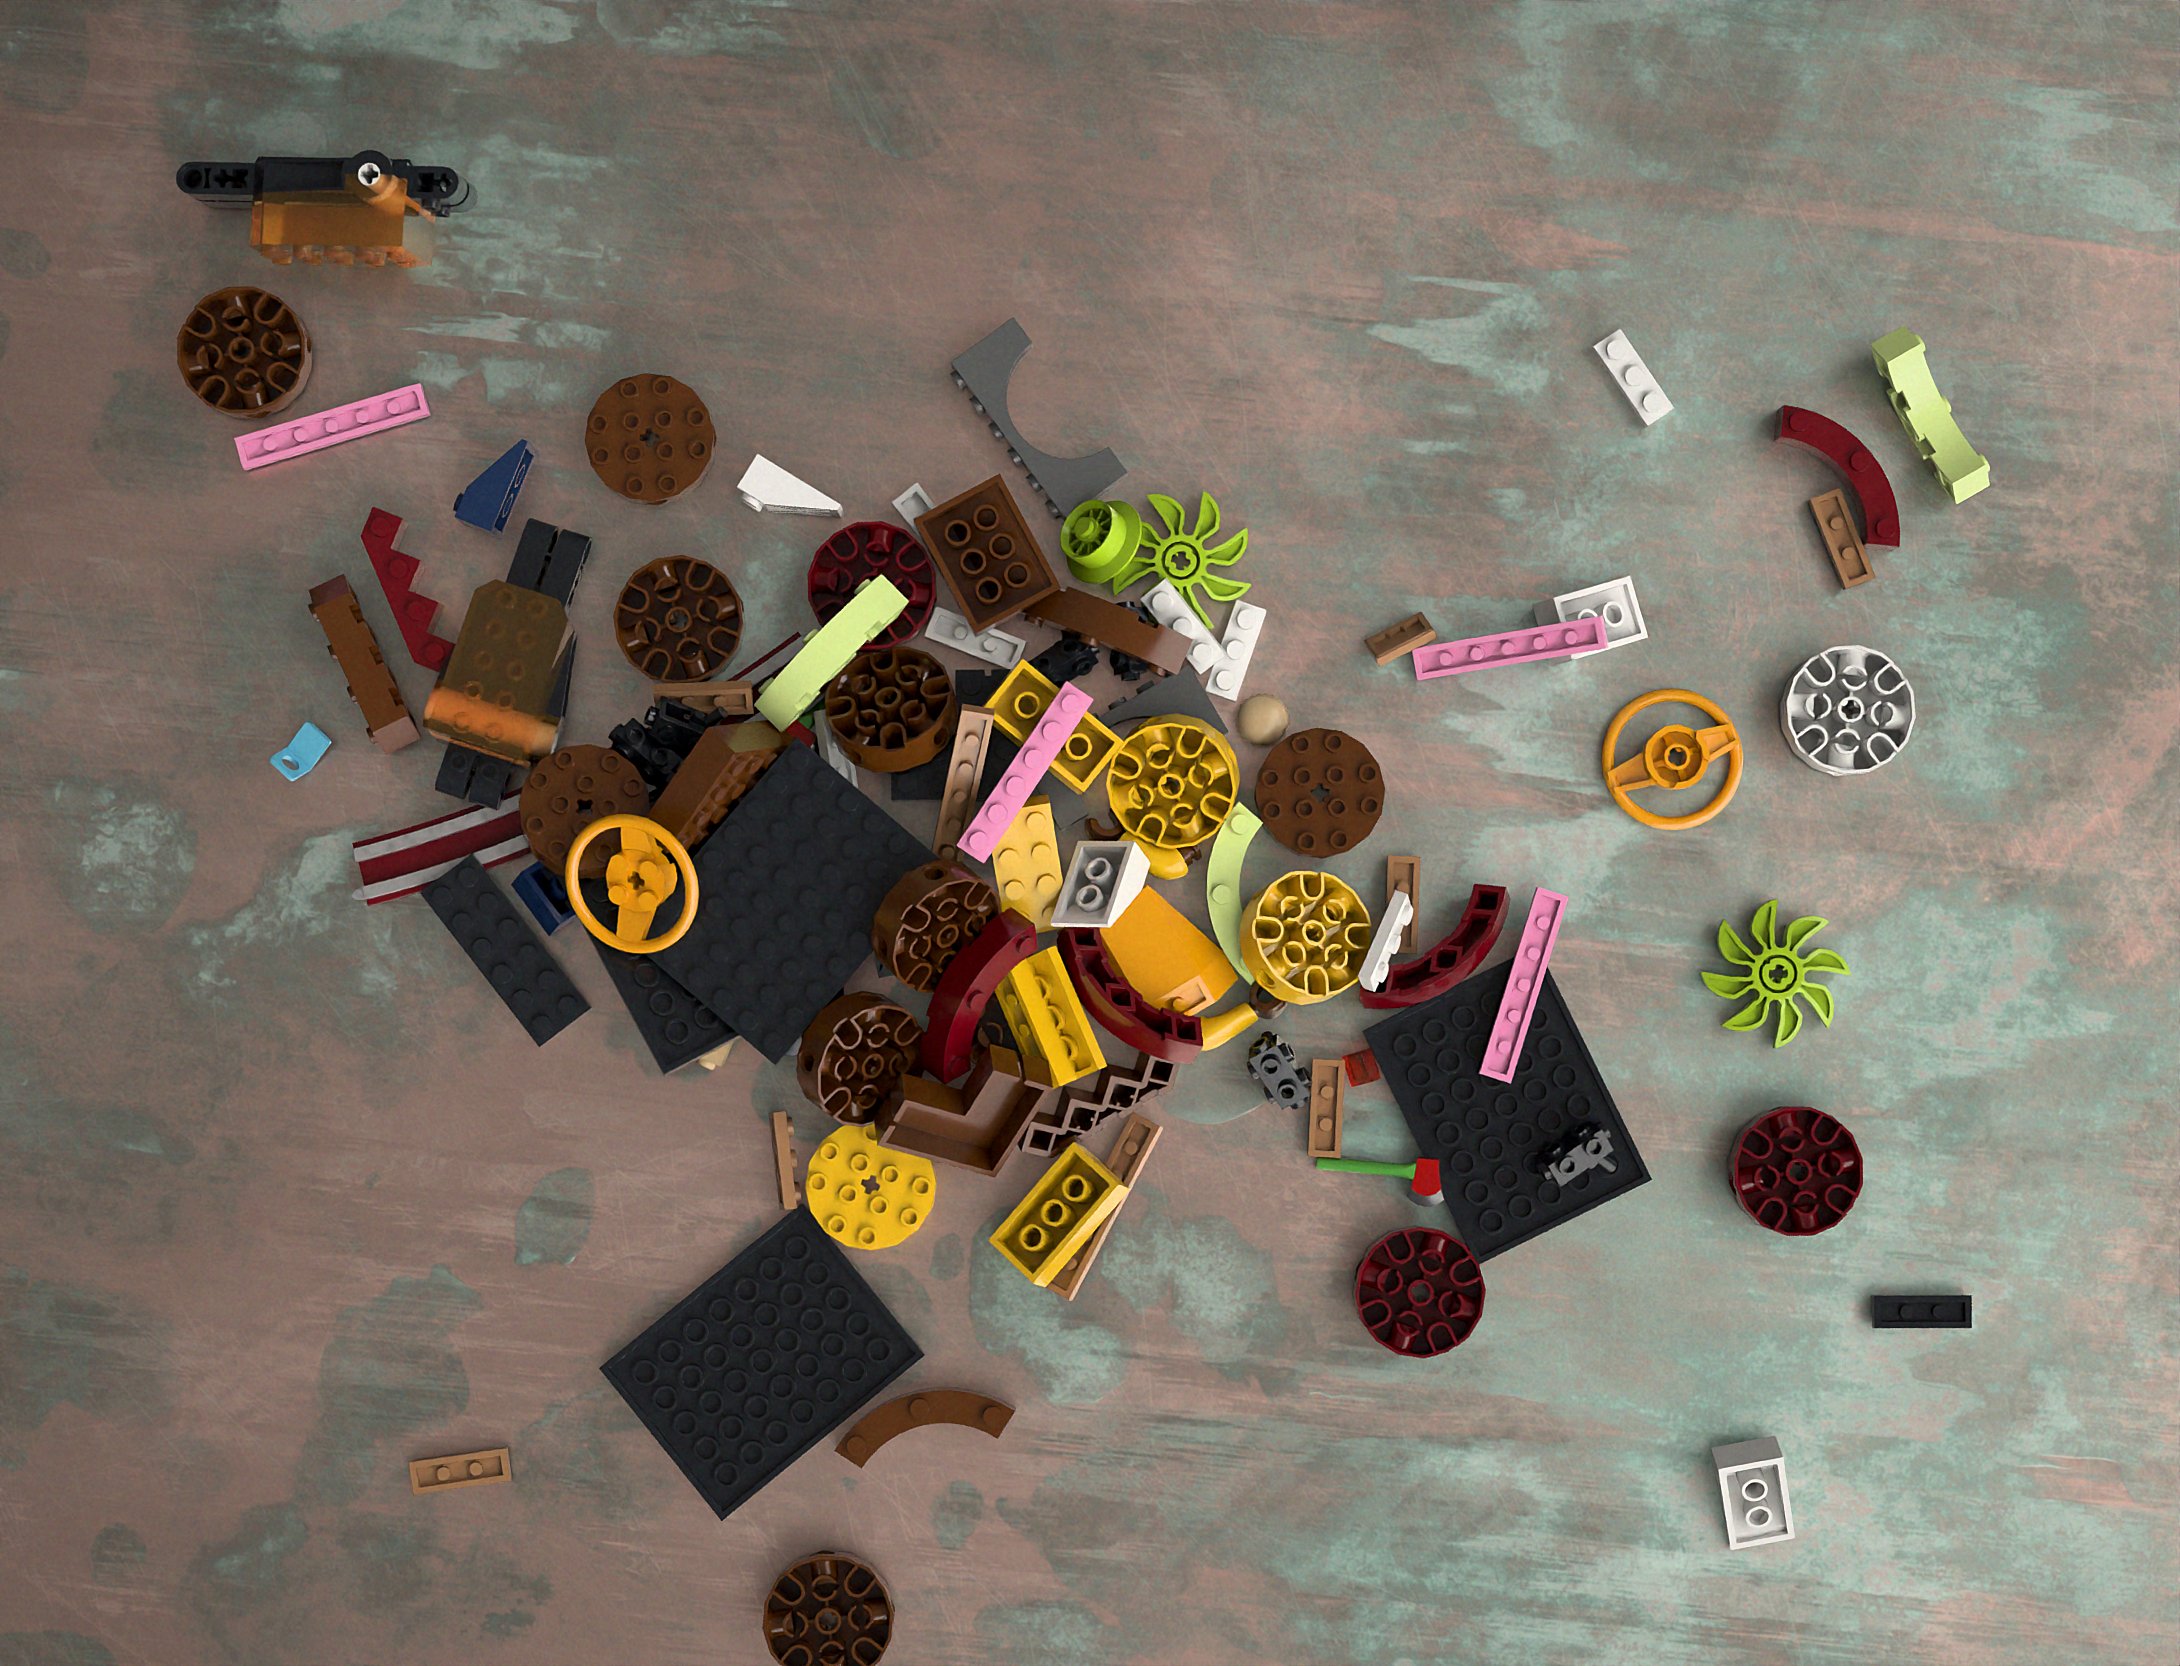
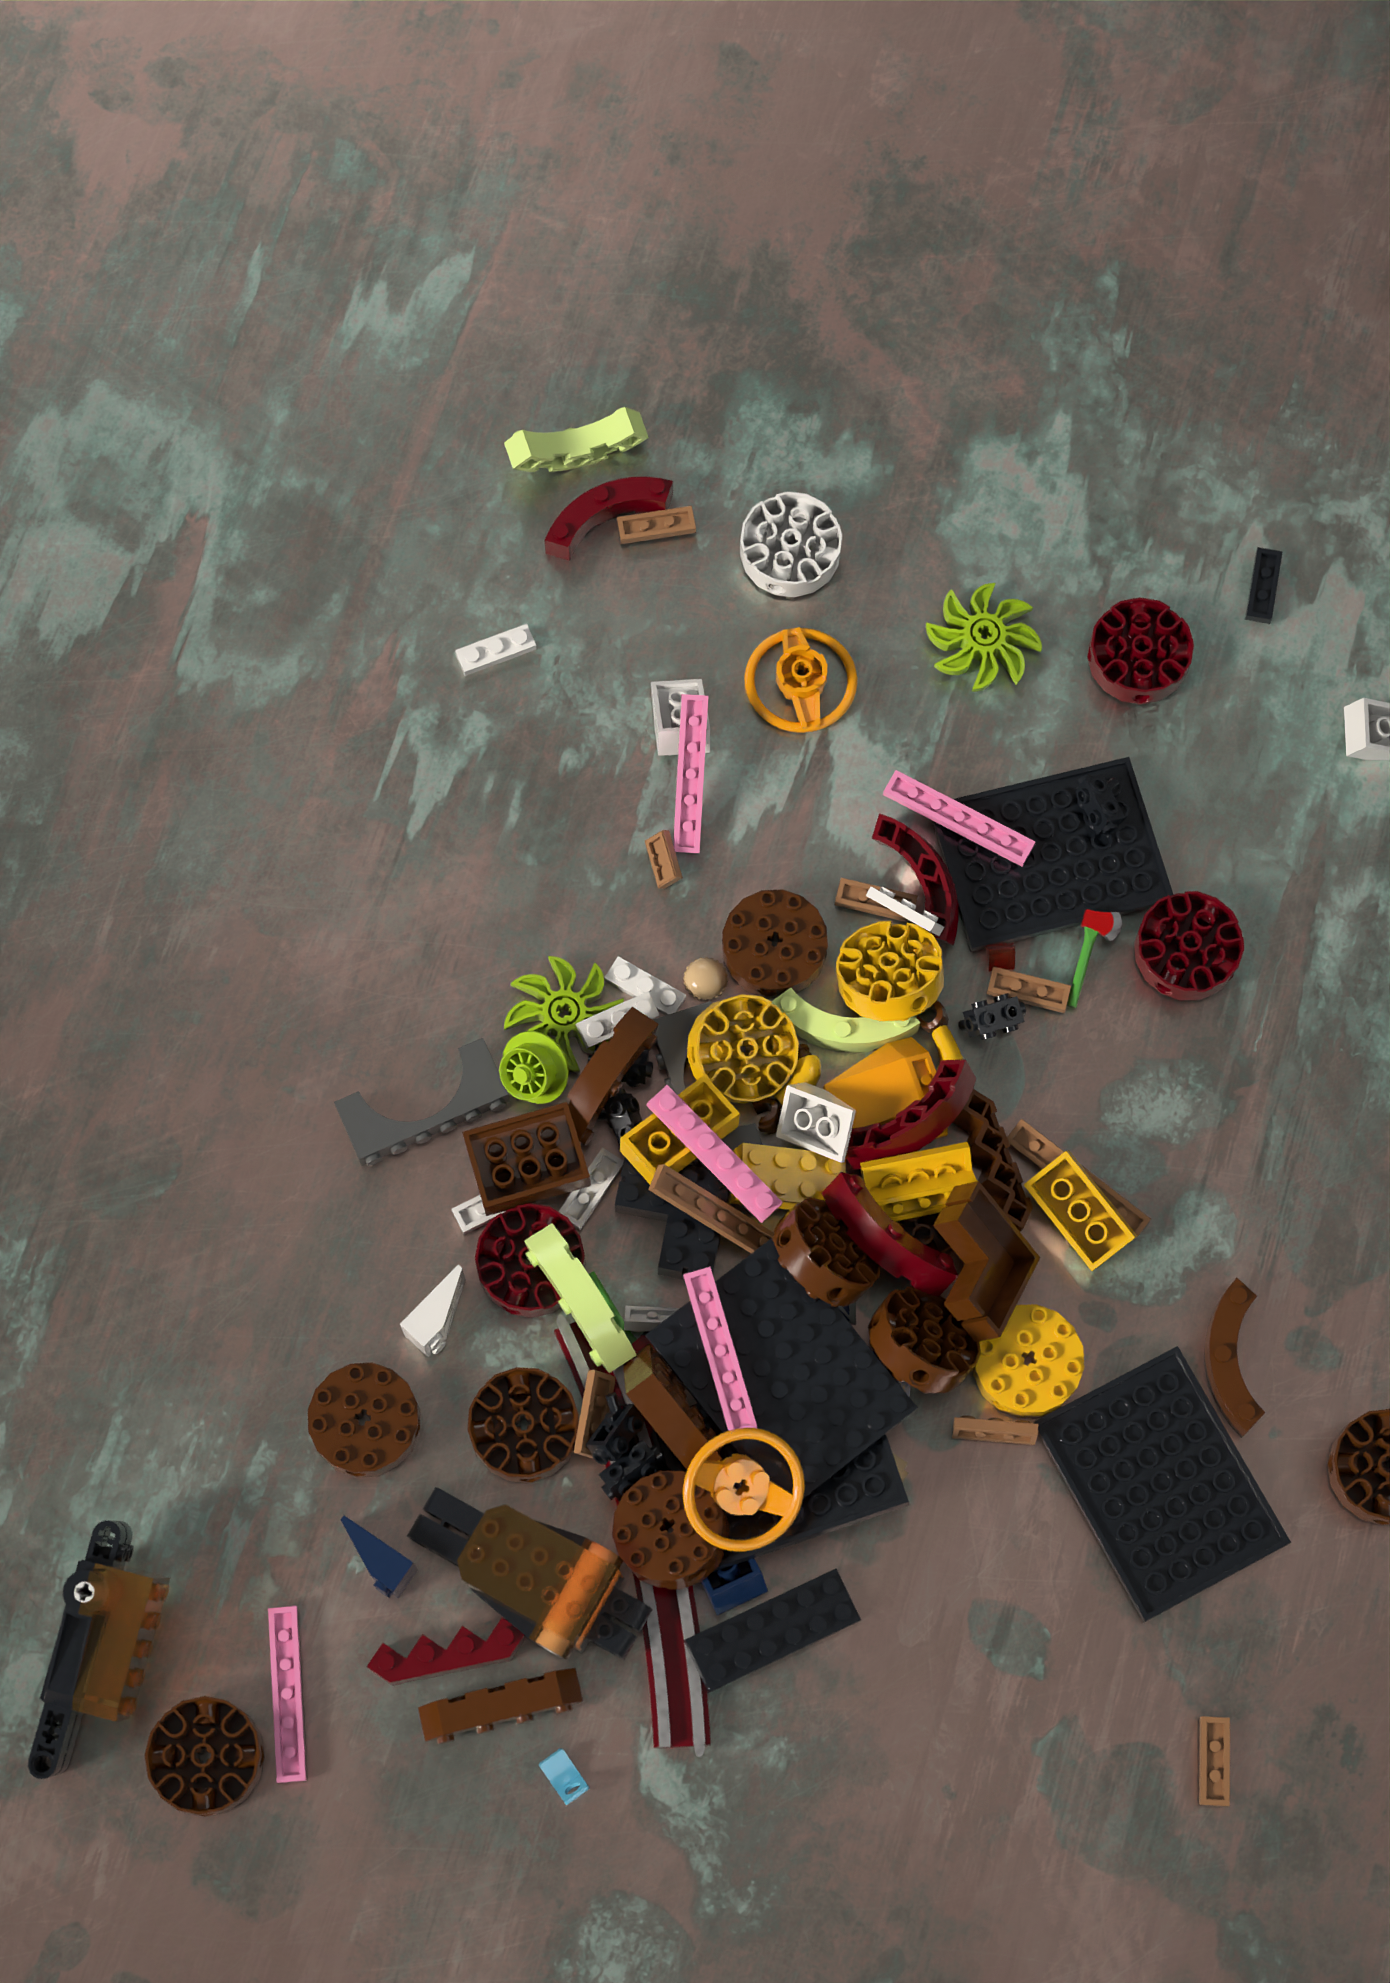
camera: 75 degrees left, 15 degrees down
reddish brown brick [825,646,959,773] -> none
none -> bright pink plate [683,1267,757,1431]

